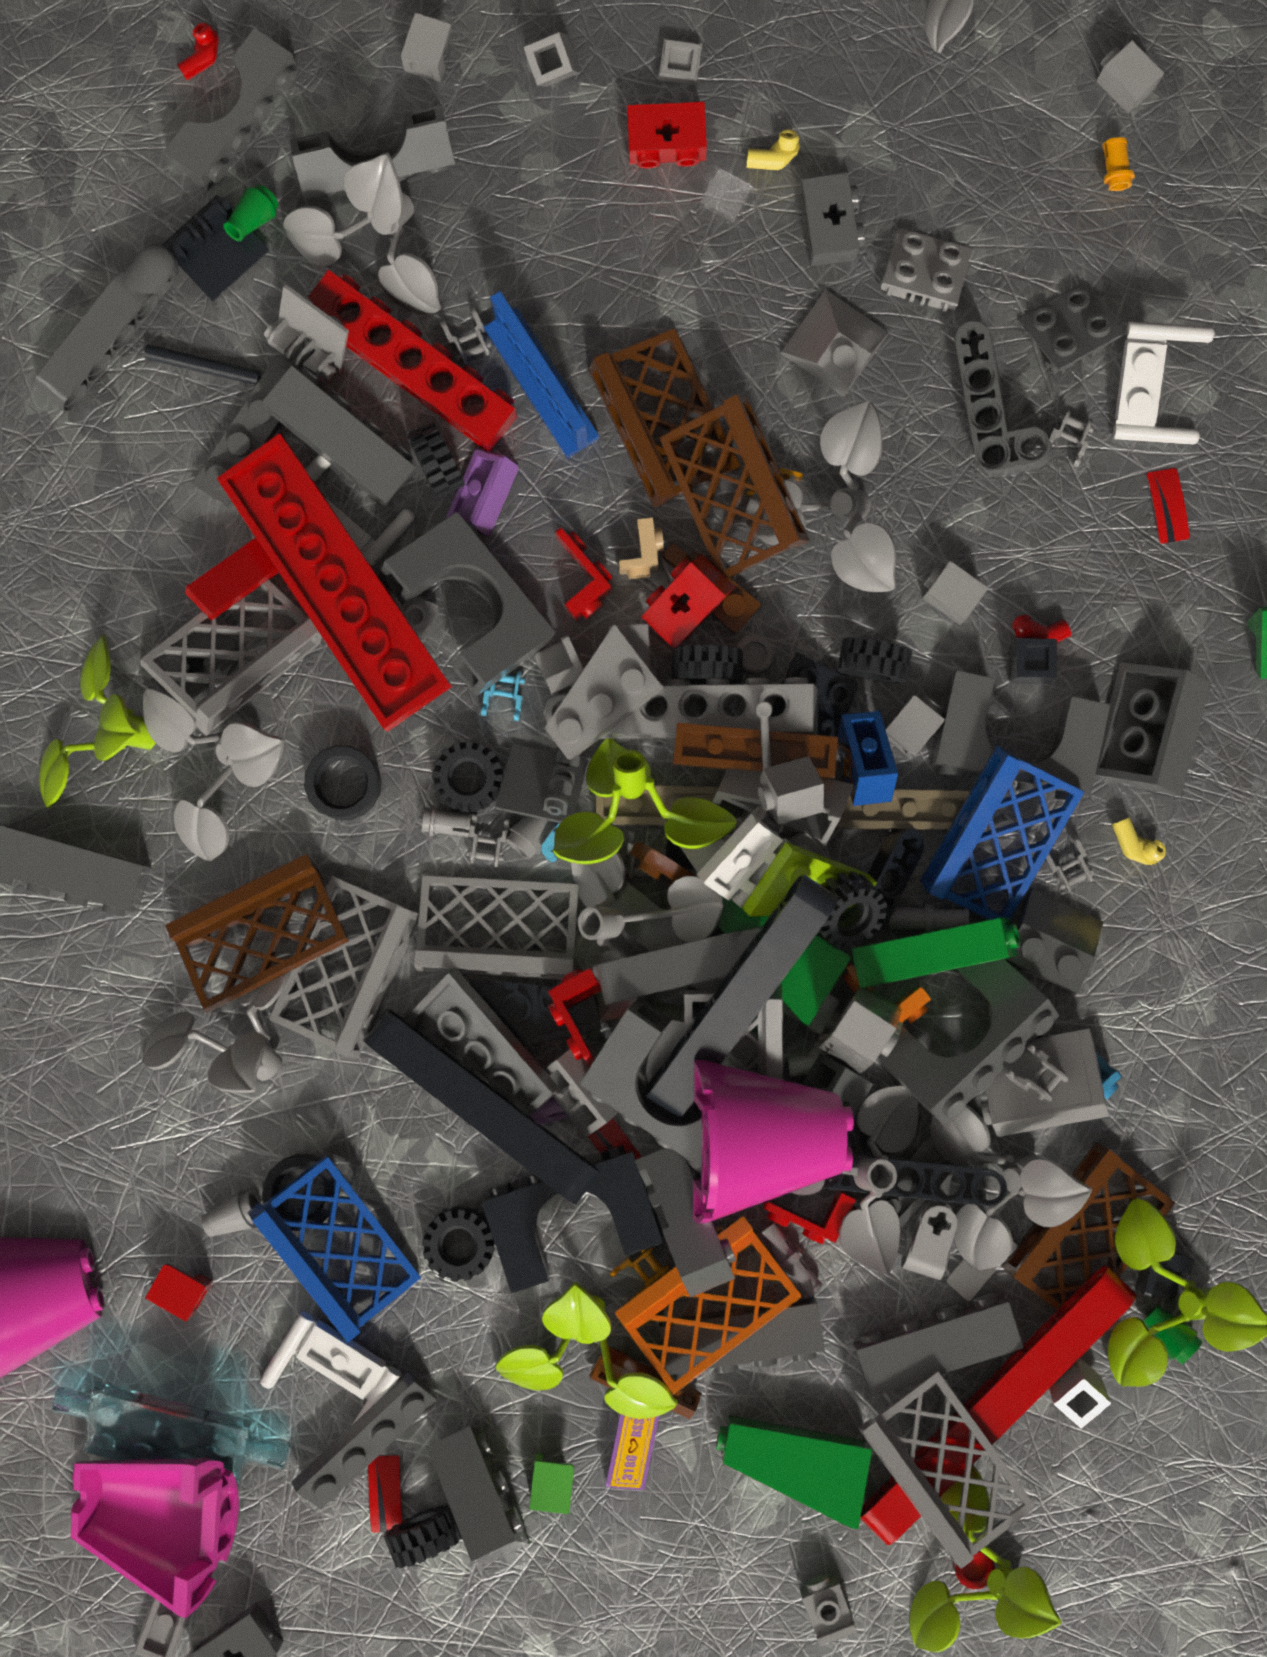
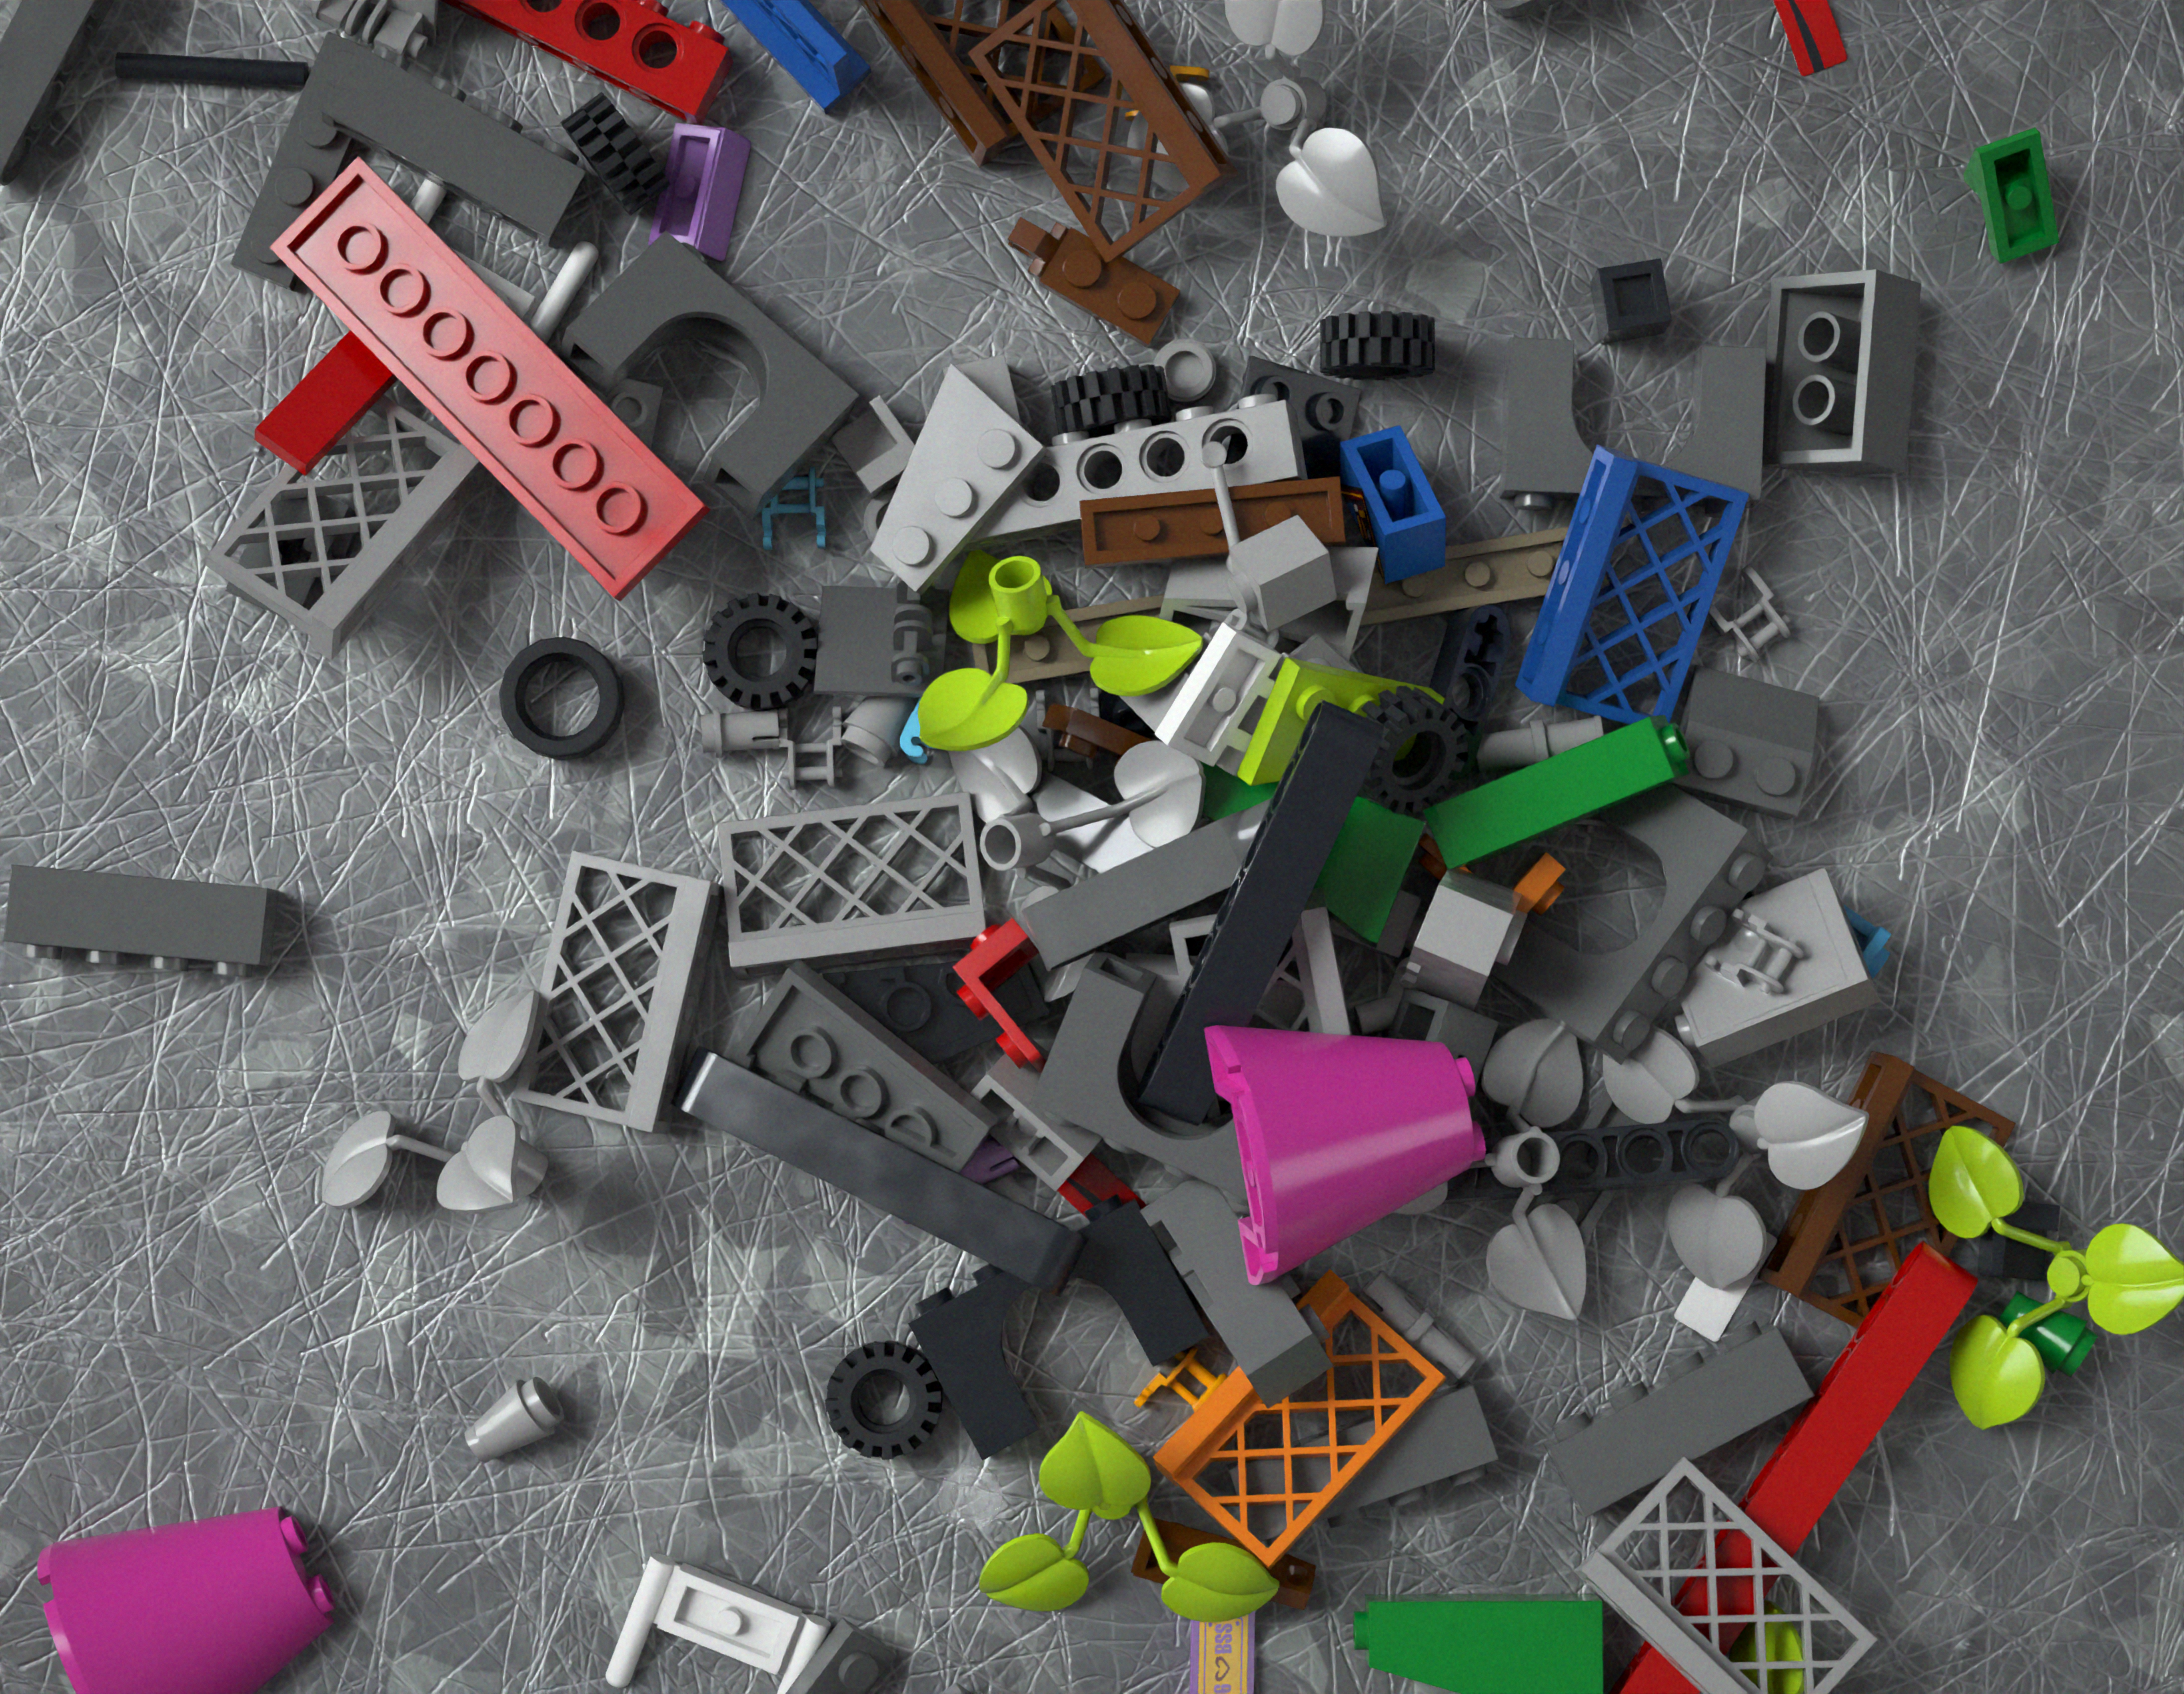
camera: 10 degrees left, 0 degrees up
lime plant [39,634,156,808] -> none
light grey plant [143,688,285,862] -> none
red panel [145,1263,213,1322] -> none
reddish brown fence [165,854,349,1013] -> none
blue fence [247,1155,421,1342] -> none
black tyre [262,1154,340,1231] -> none
red bracket [555,527,612,621] -> none
tan bracket [619,517,664,579] -> none
red brick [641,554,736,648] -> none
red bracket [761,1190,858,1244] -> none
light grey brick [885,695,945,759] -> none
light grey piece [901,1200,957,1280] -> none
light grey brick [923,561,989,625] -> none
red arm [1012,614,1072,643] -> none
light grey brick [1049,1358,1111,1428] -> none
light yellow arm [1112,818,1166,865] -> none

